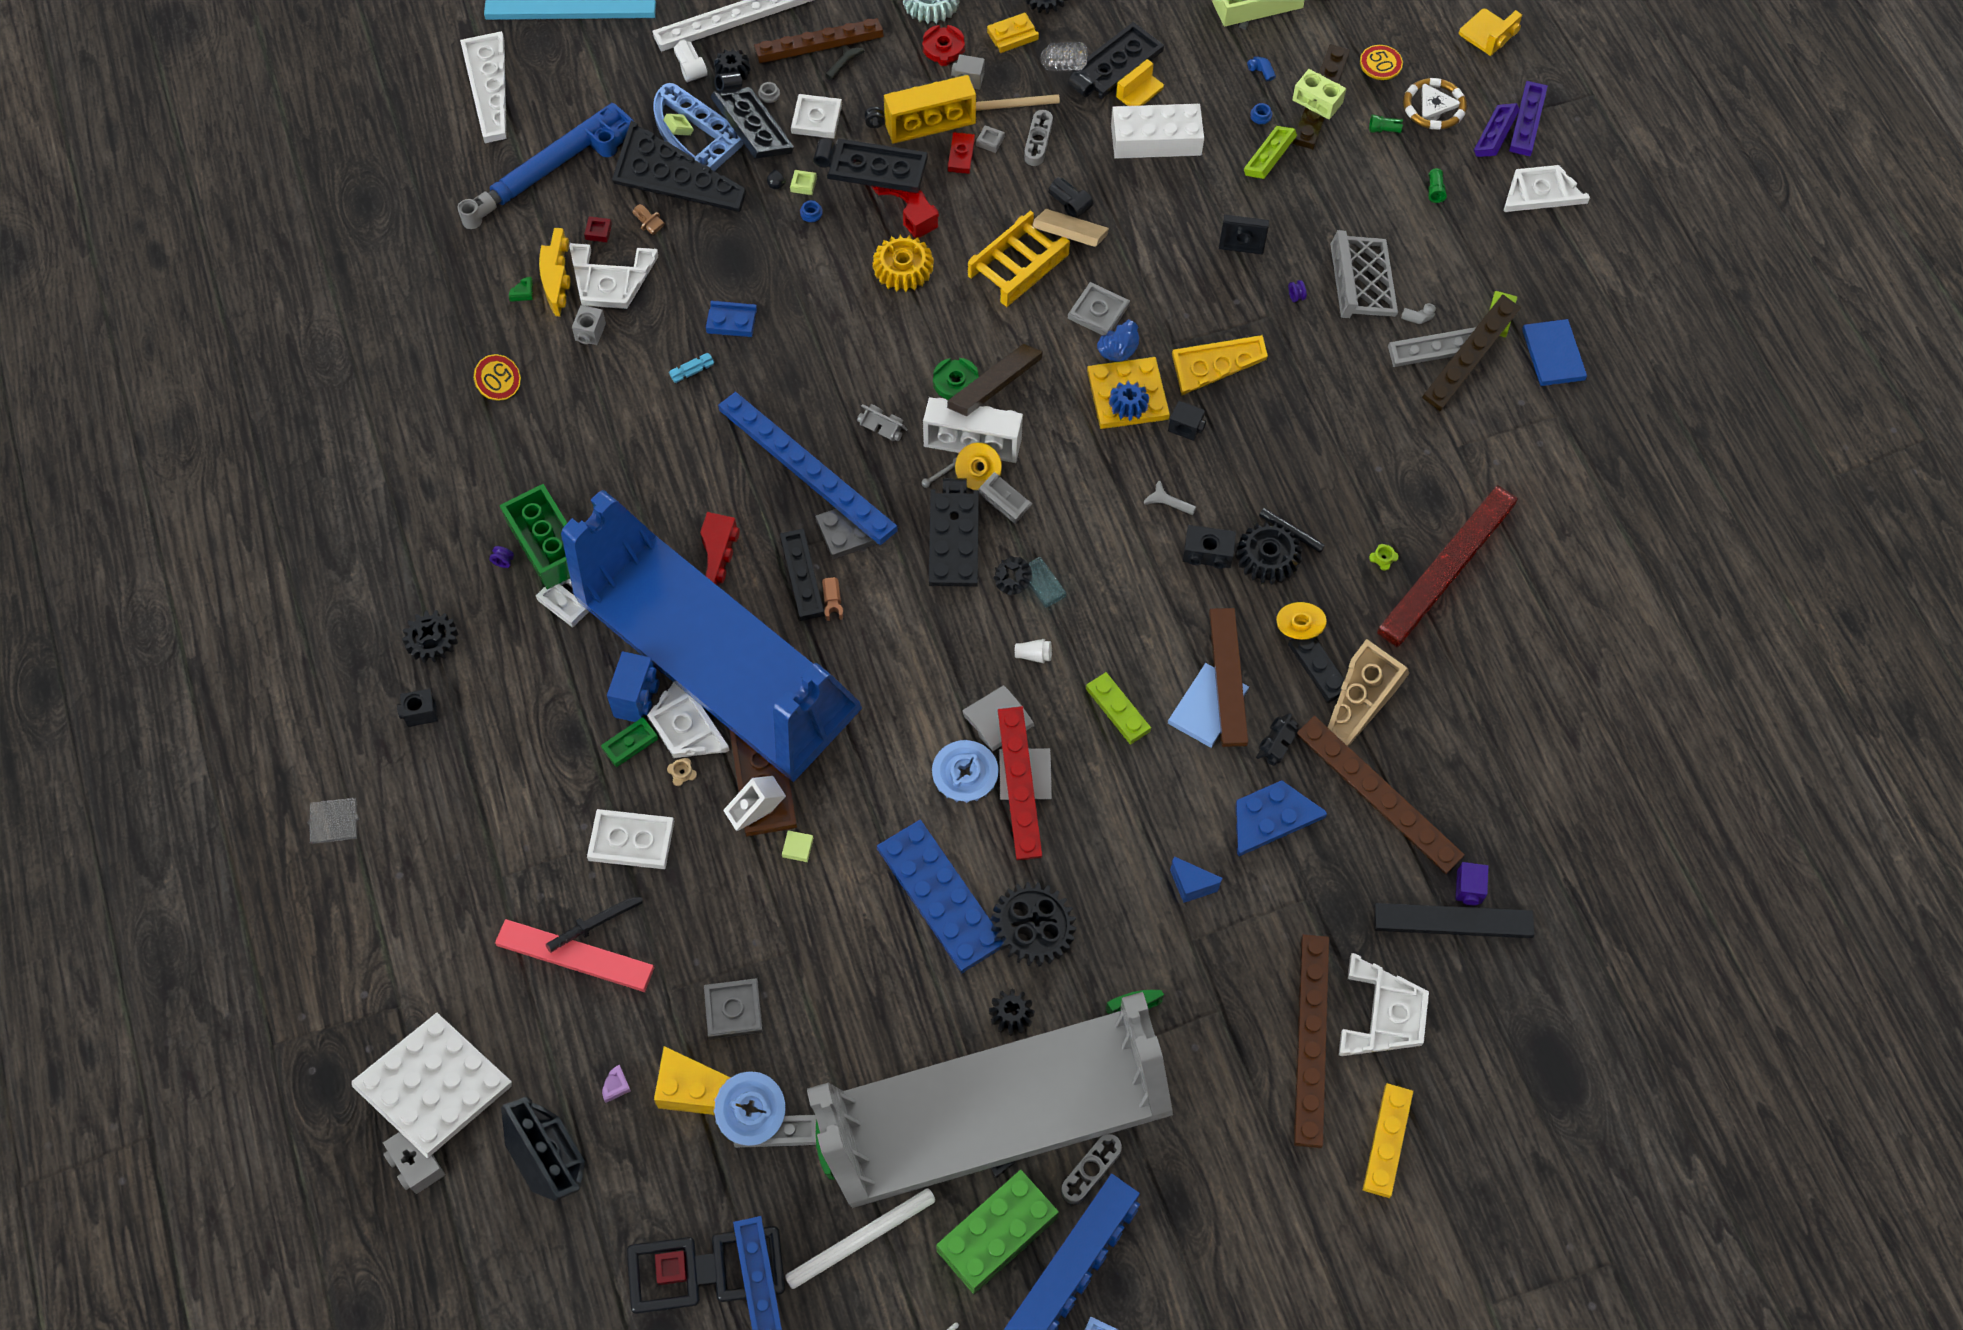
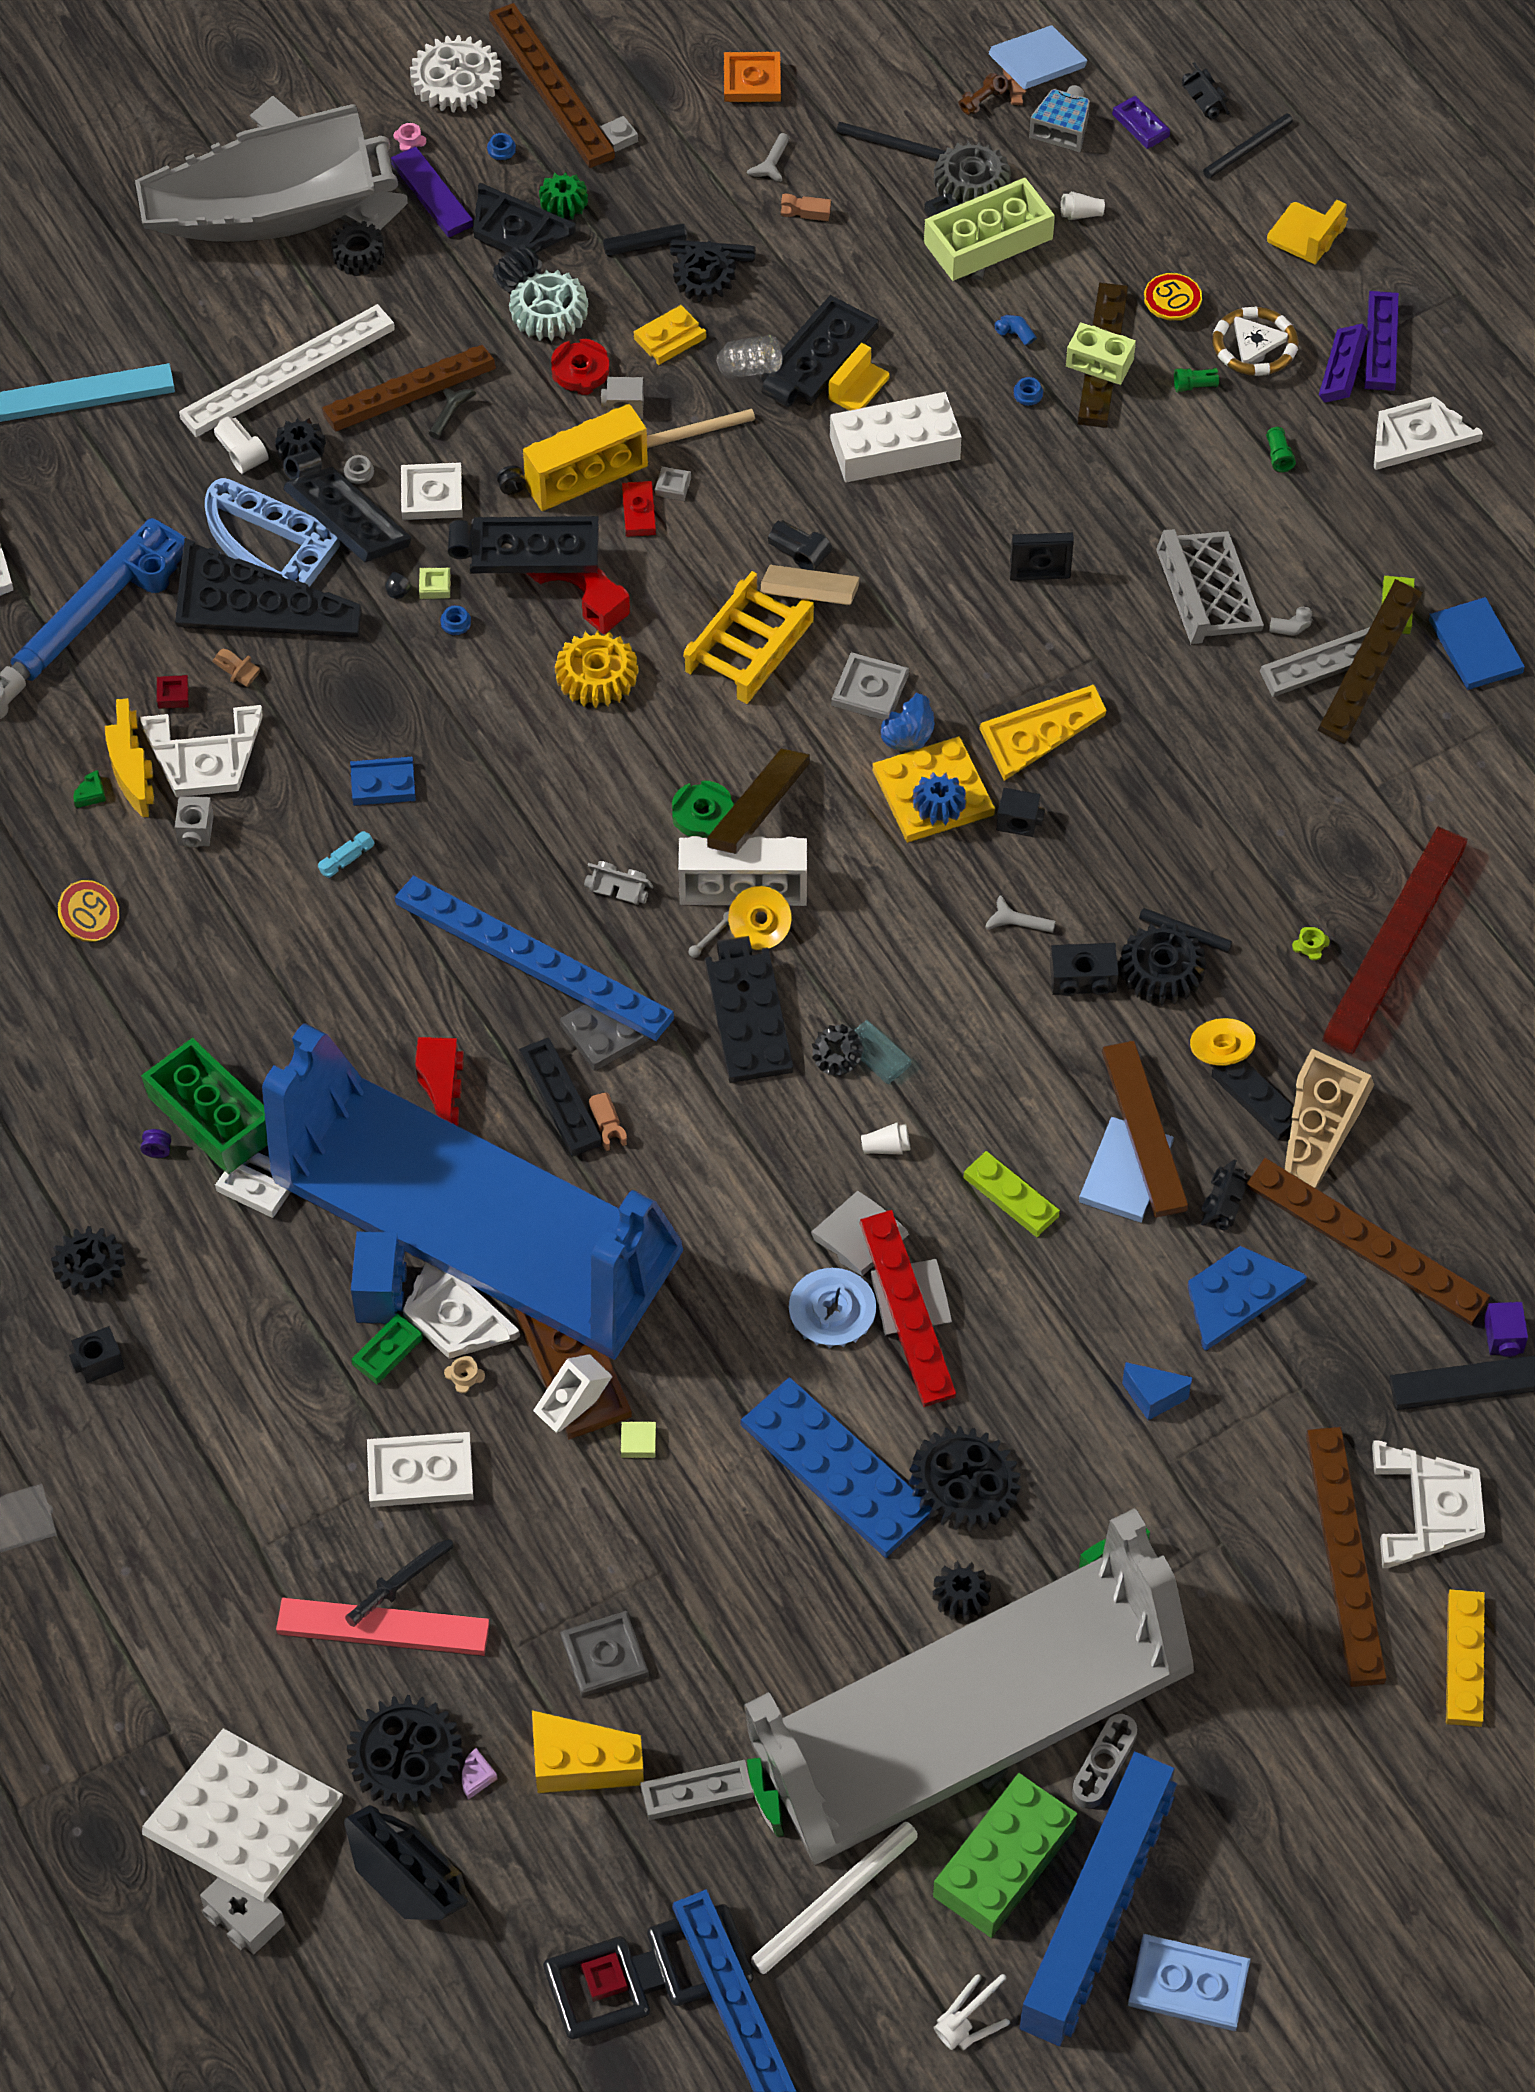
camera: 10 degrees left, 5 degrees down
yellowish green tile [663,114,694,135] -> none
light blue gear [713,1072,785,1146] -> none
light grey hinge [979,472,1032,524] -> none
light grey beam [1024,110,1053,166] -> none
lime plate [1244,126,1297,179] -> none
dark purple bush [1288,280,1307,303] -> none
none -> black gear [347,1695,463,1809]

